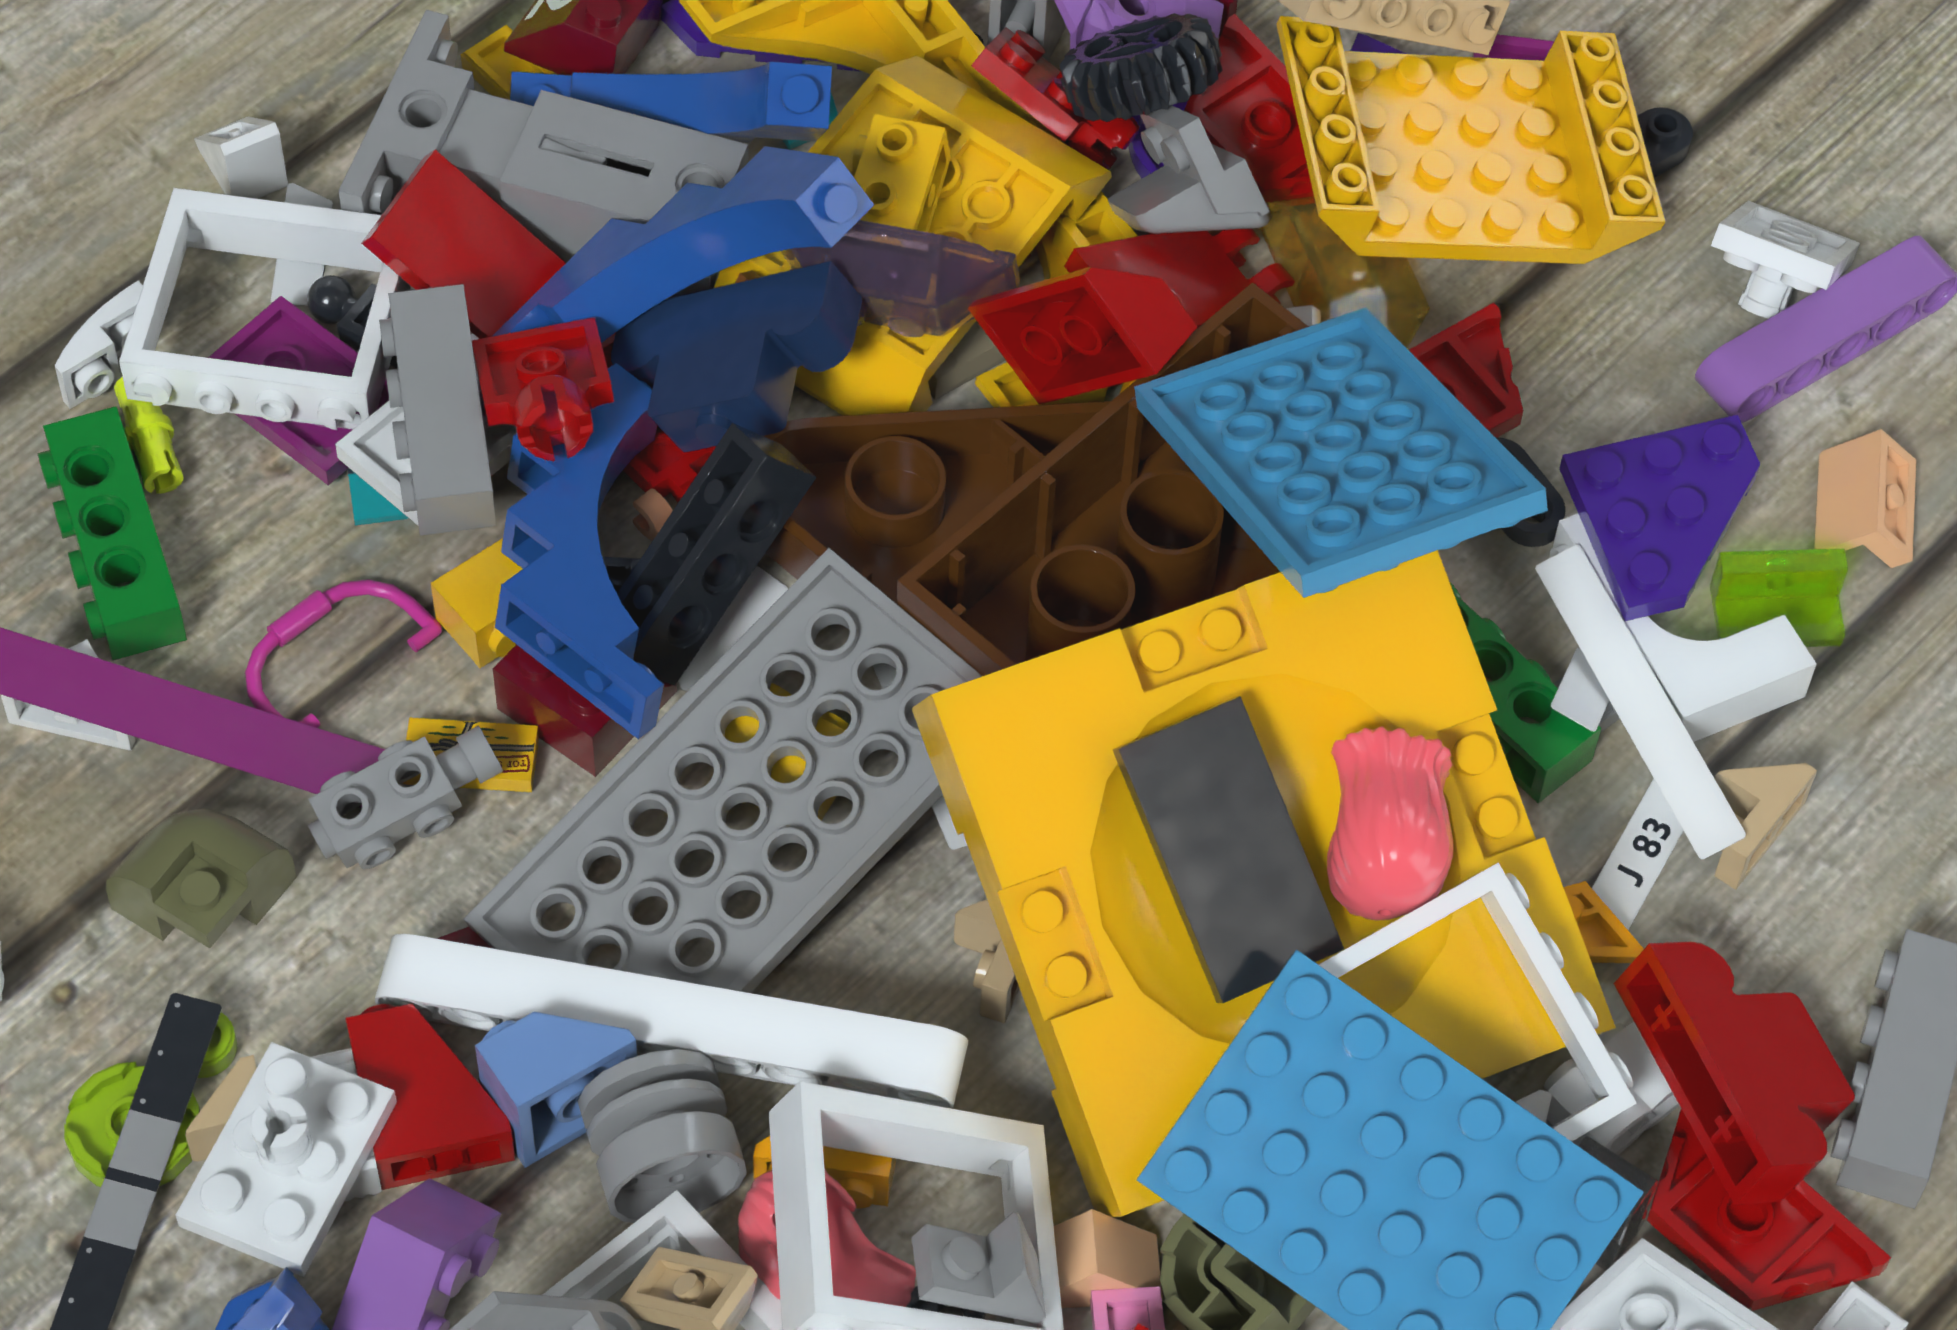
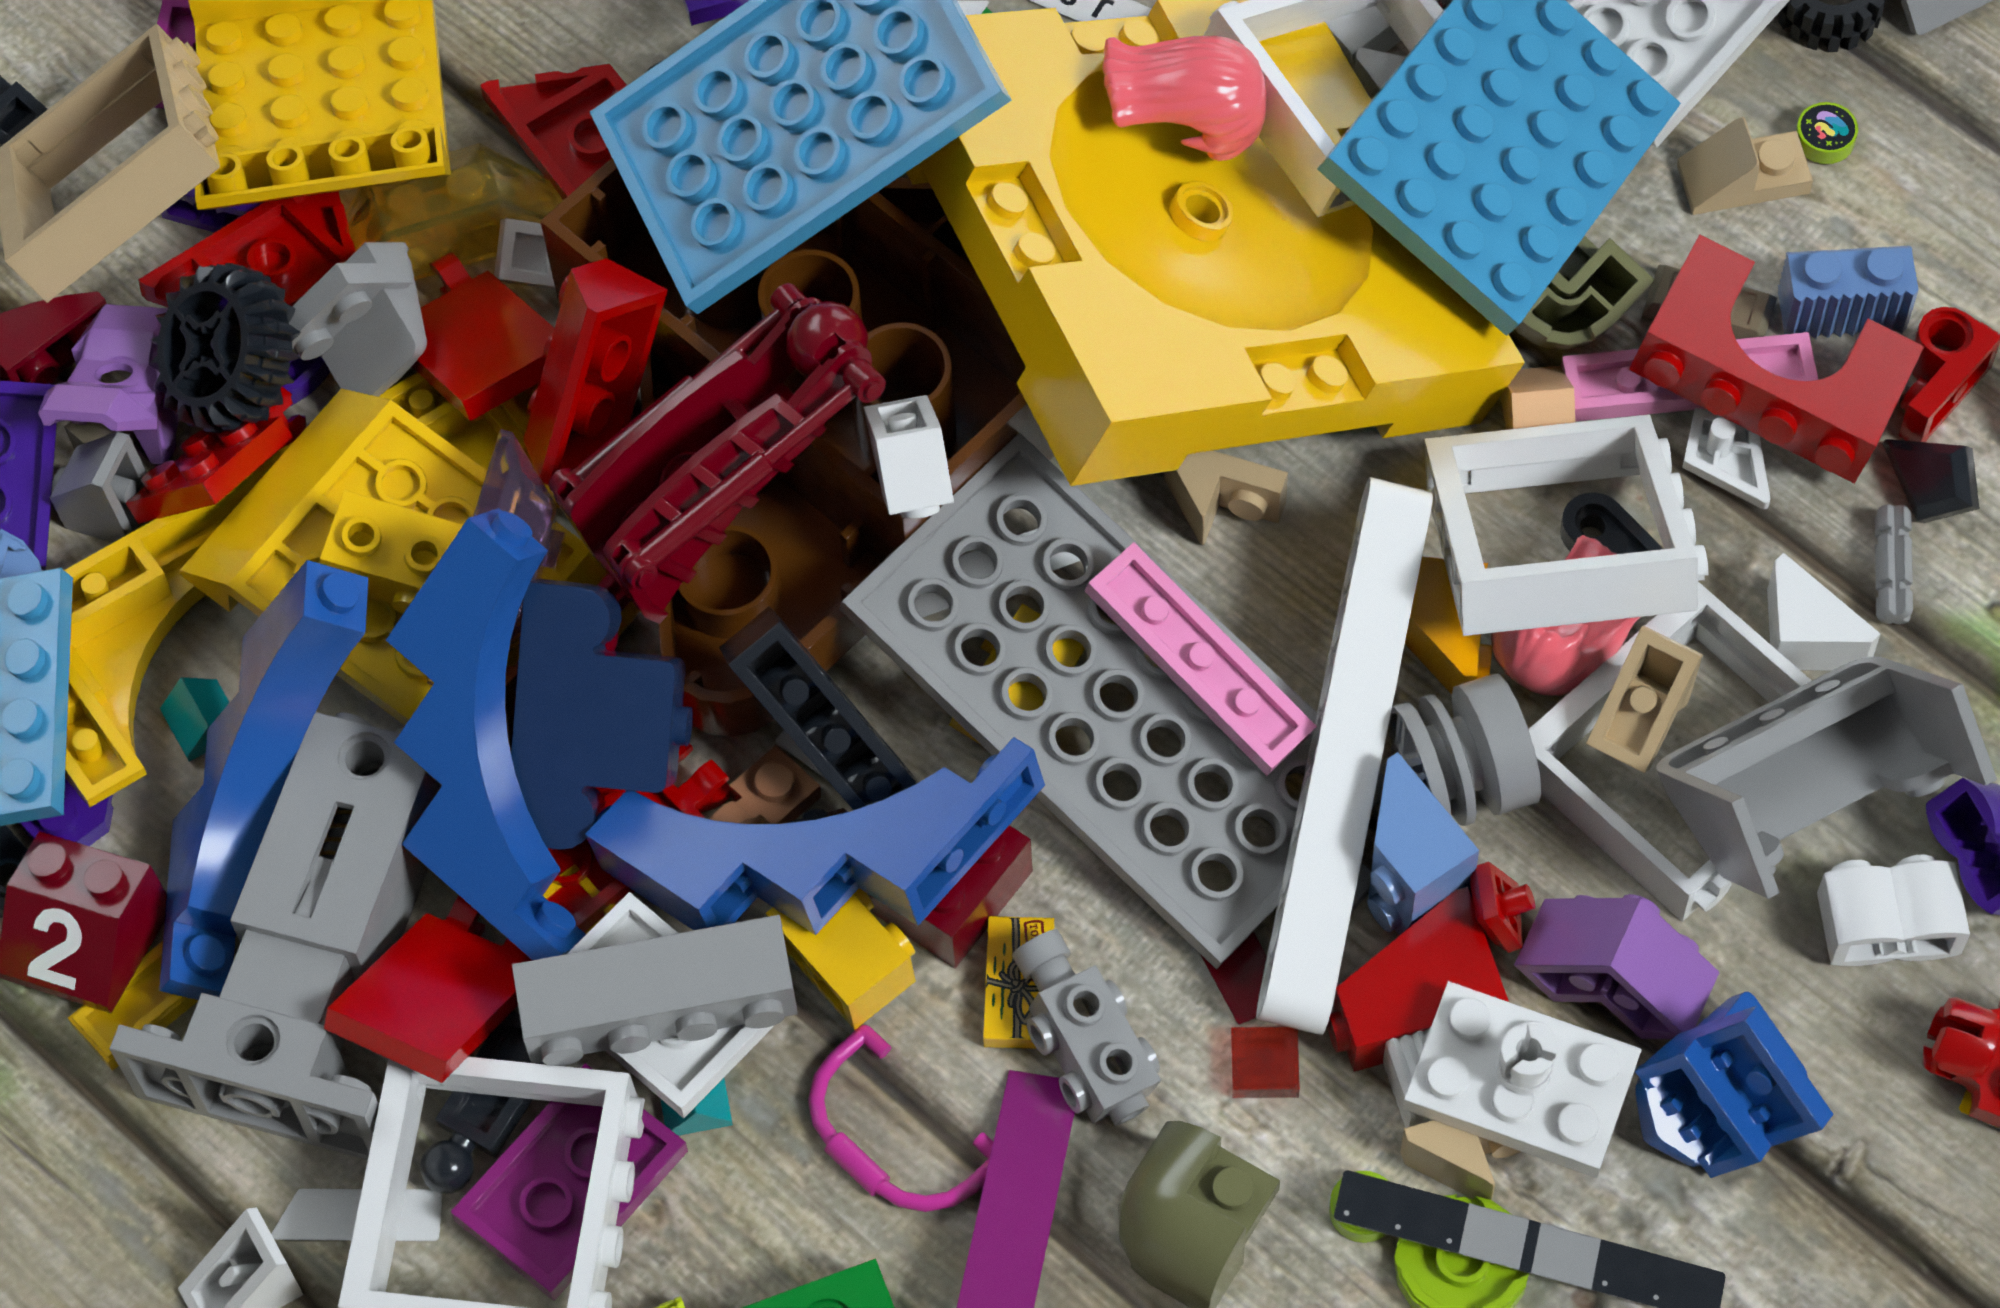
camera: 85 degrees left, 5 degrees up
red plate [472,317,614,461] -> none
light grey slope [911,1212,1046,1324] -> none
black tile [1113,696,1344,1003] -> none
none -> dark red piece [548,283,886,651]
none -> white slope [864,395,954,519]
none -> bright pink plate [1085,542,1317,776]
none -> clear red tile [1231,1027,1300,1098]
none -> red piece [1470,861,1536,953]

